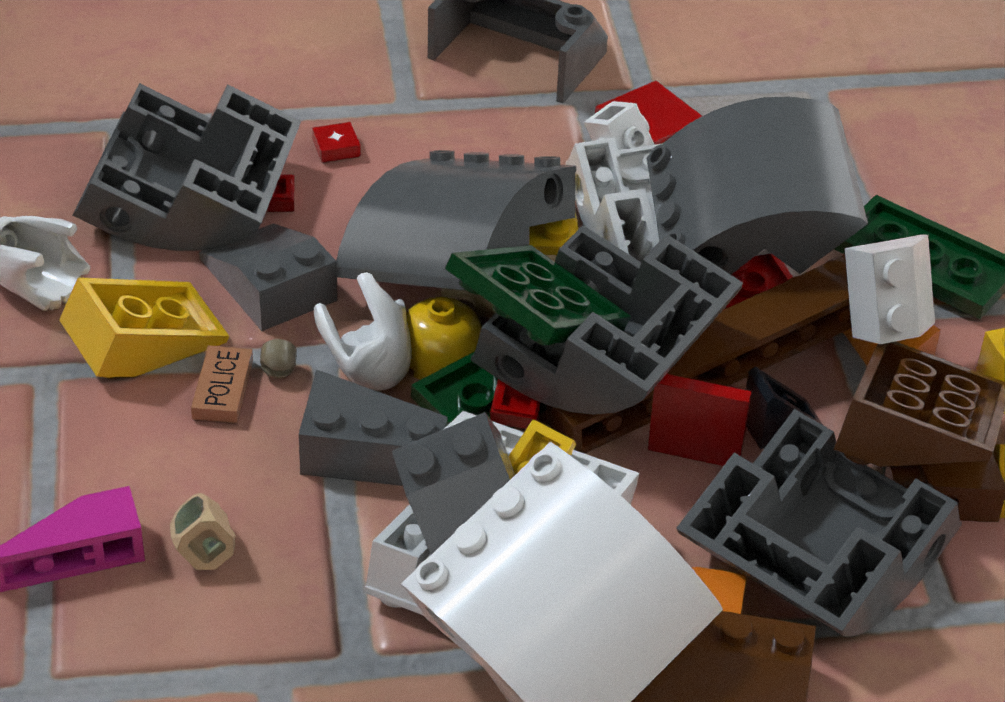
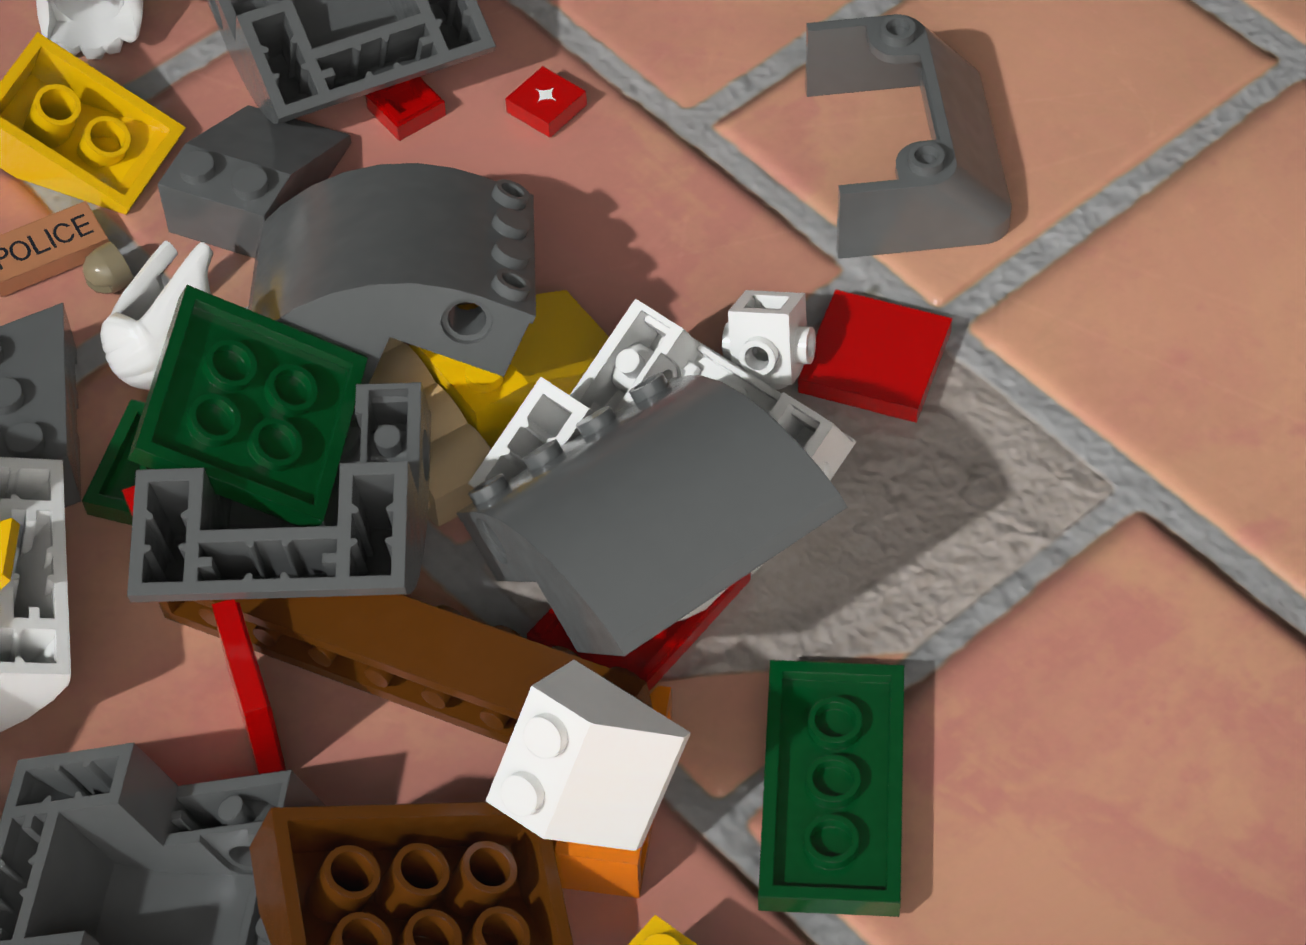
camera: 60 degrees right, 10 degrees up
black slope [746,366,823,450] -> none

